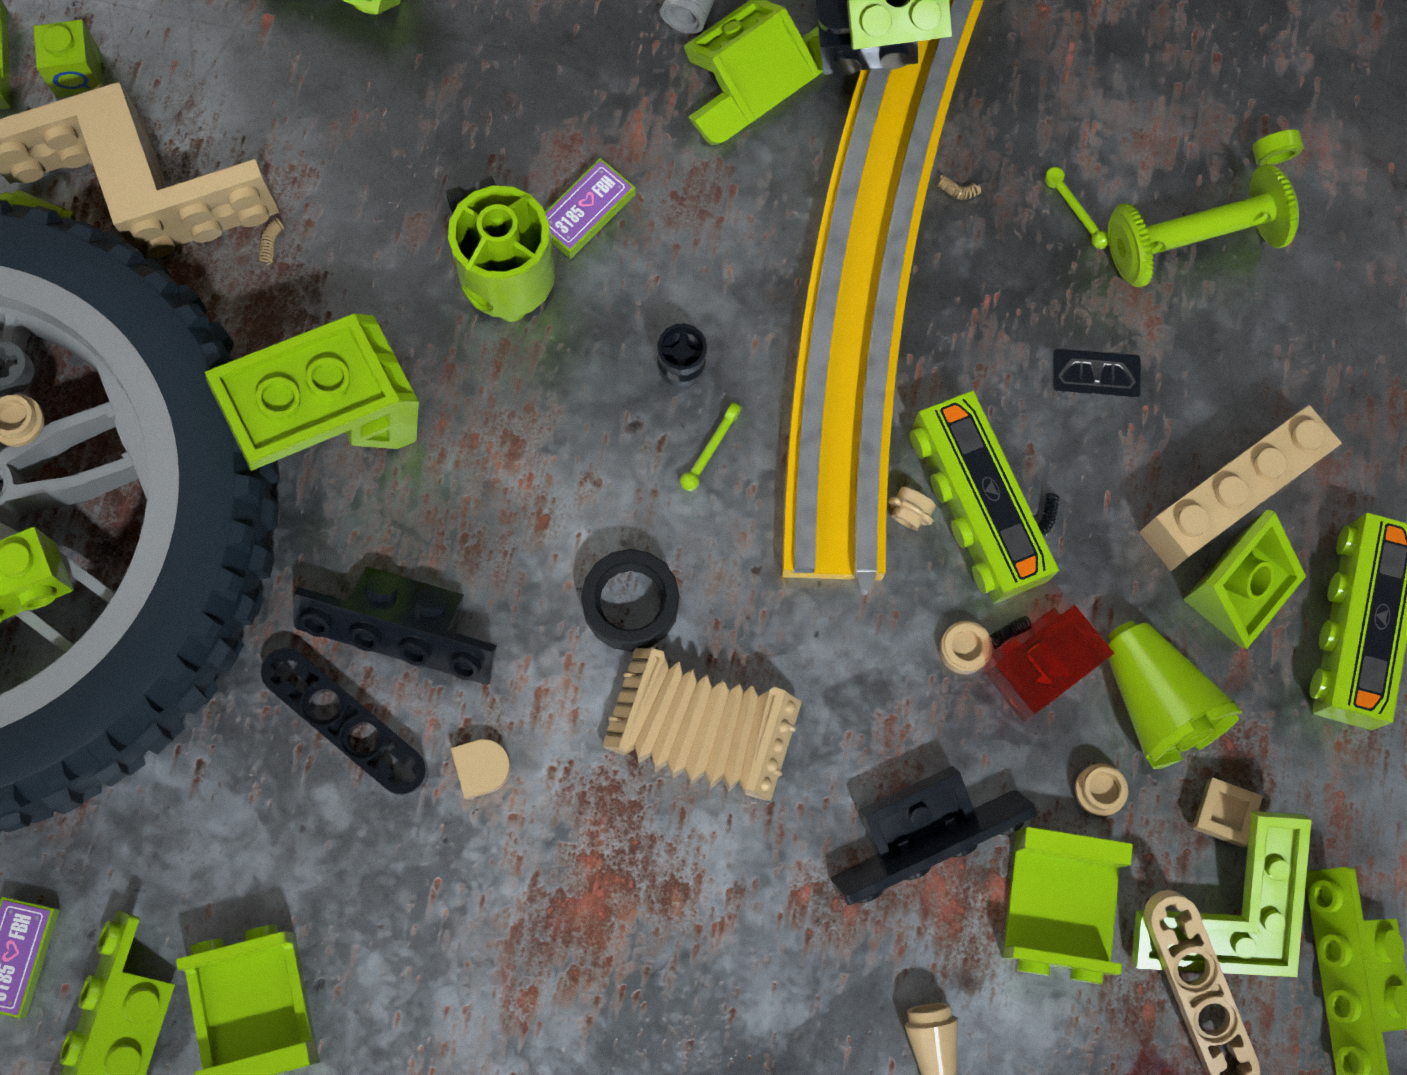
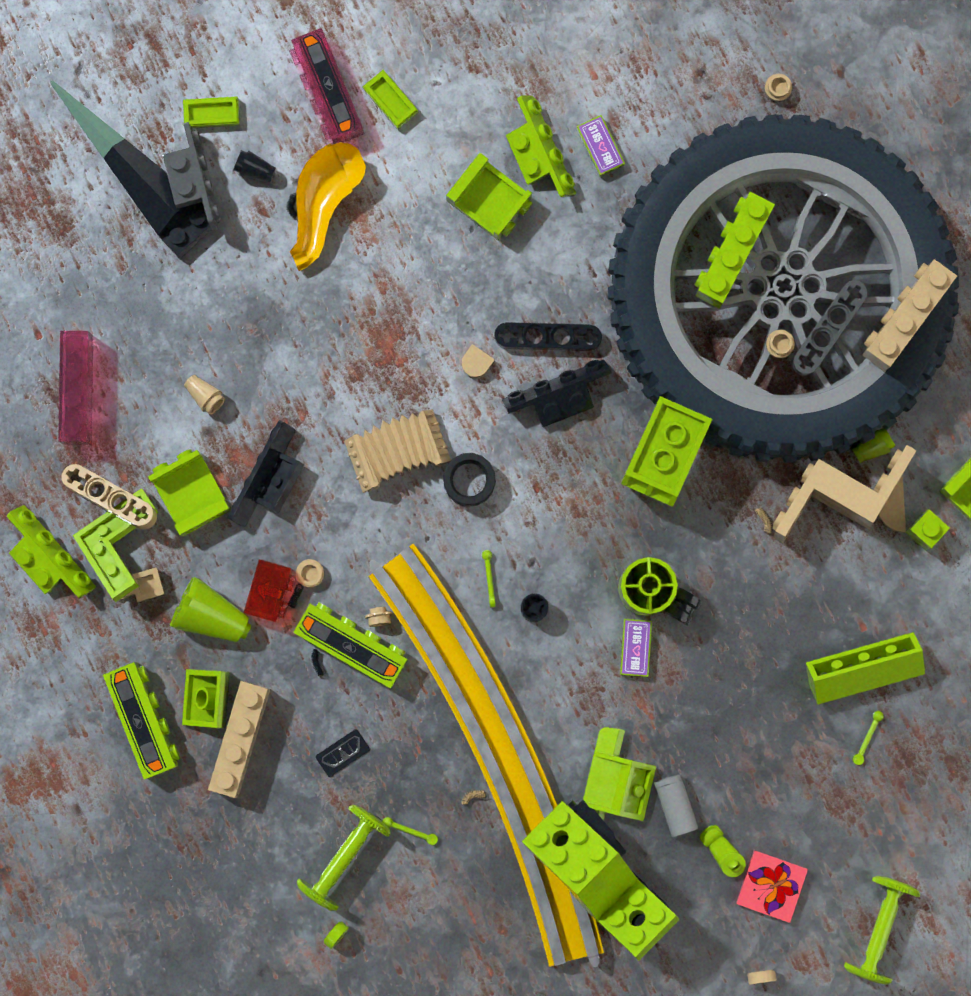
camera: 150 degrees right, 10 degrees up
tan plate [1075,763,1128,817] -> none

